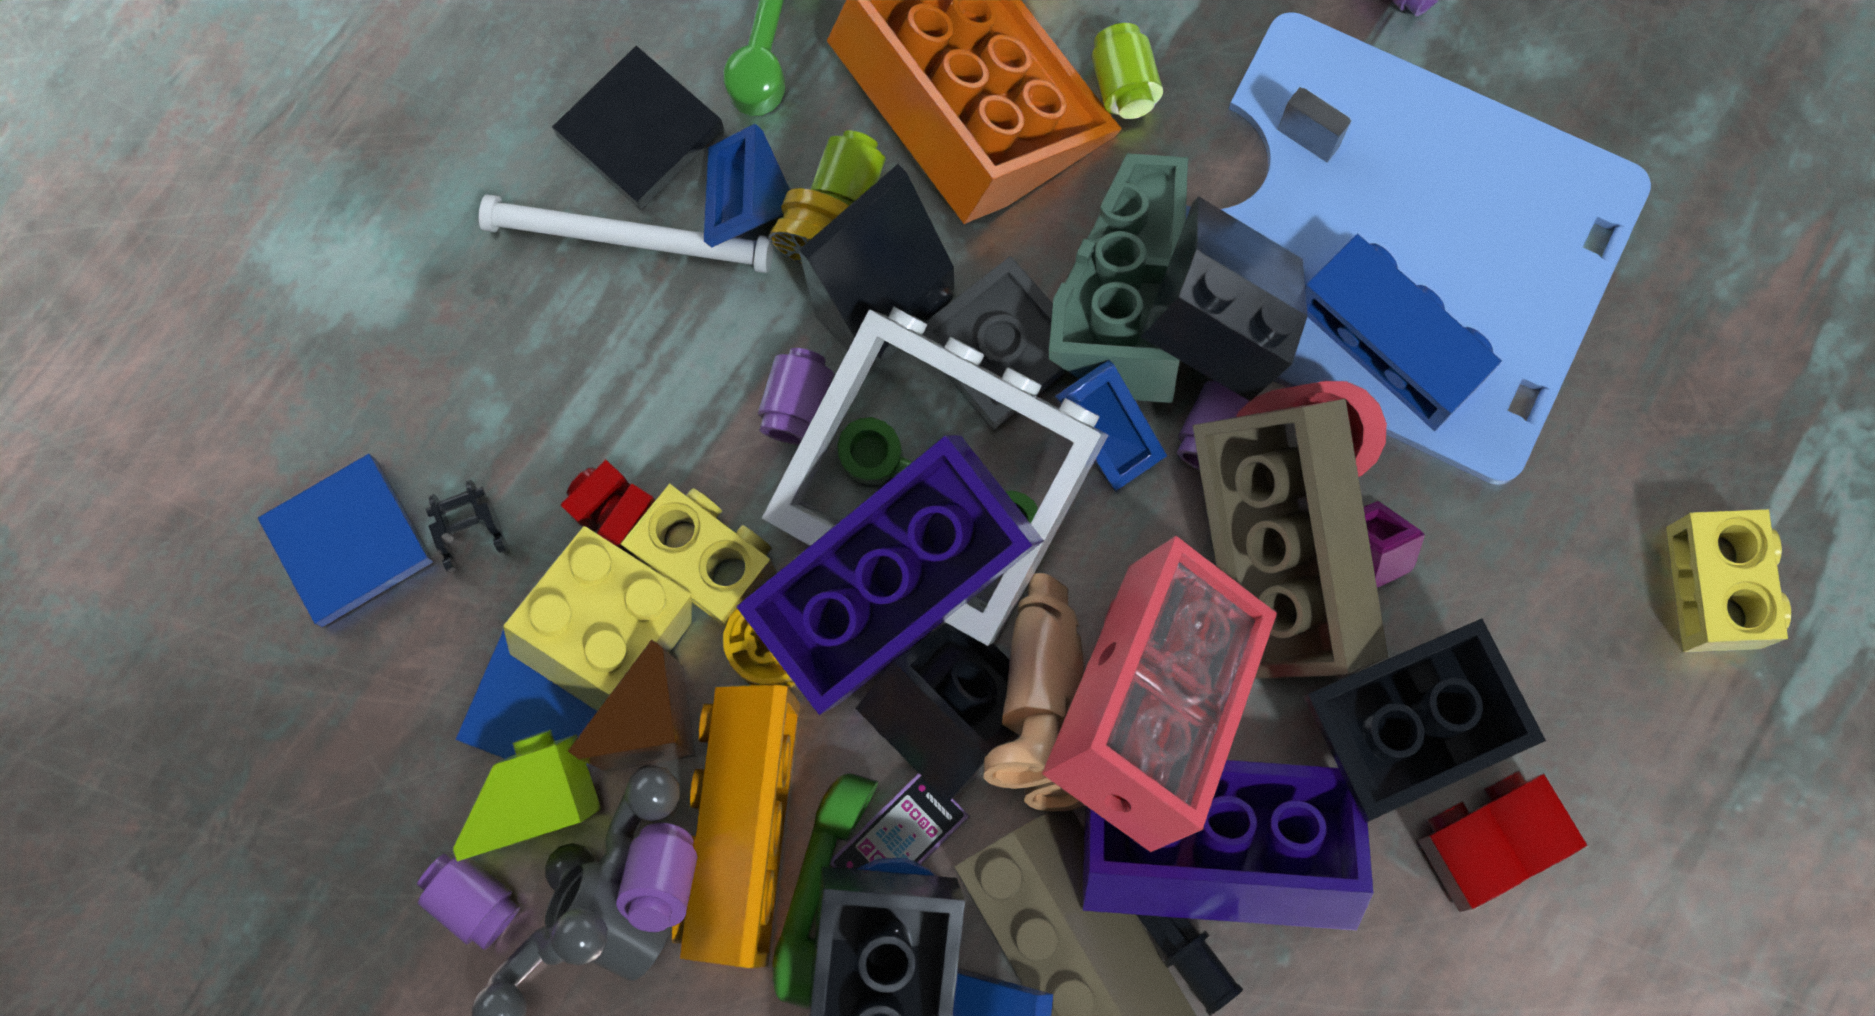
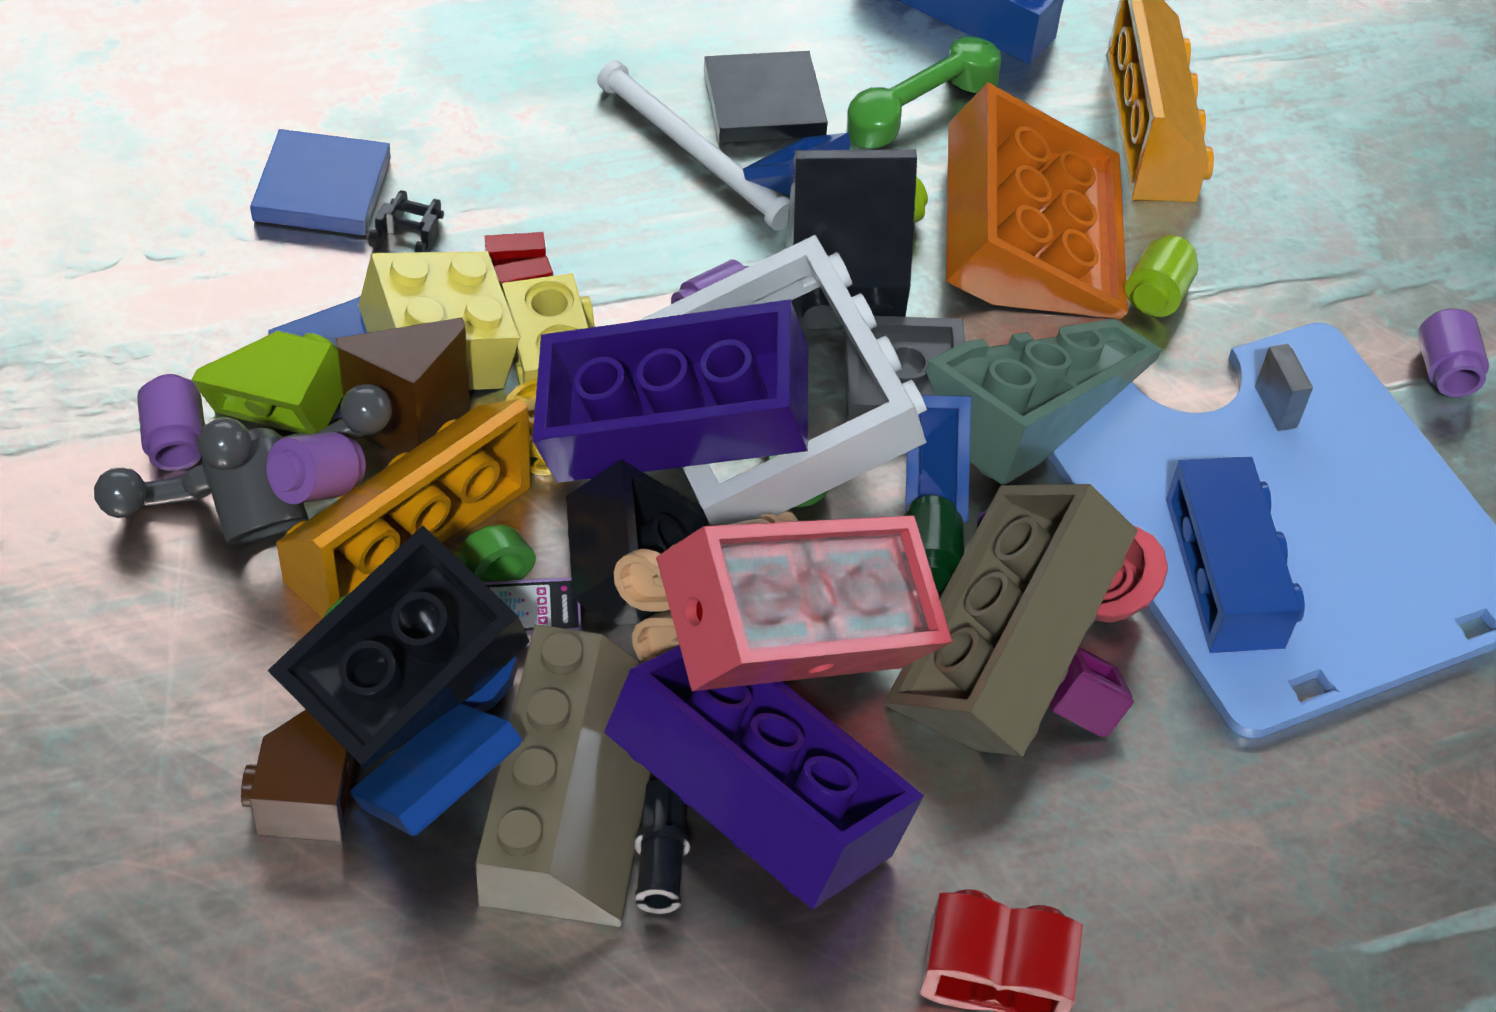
camera: 30 degrees right, 25 degrees down
black slope [1141,196,1308,402] -> none
black slope [1304,618,1546,823] -> none
light yellow brick [1666,509,1791,652] -> none
none -> dark green brick [903,495,964,592]

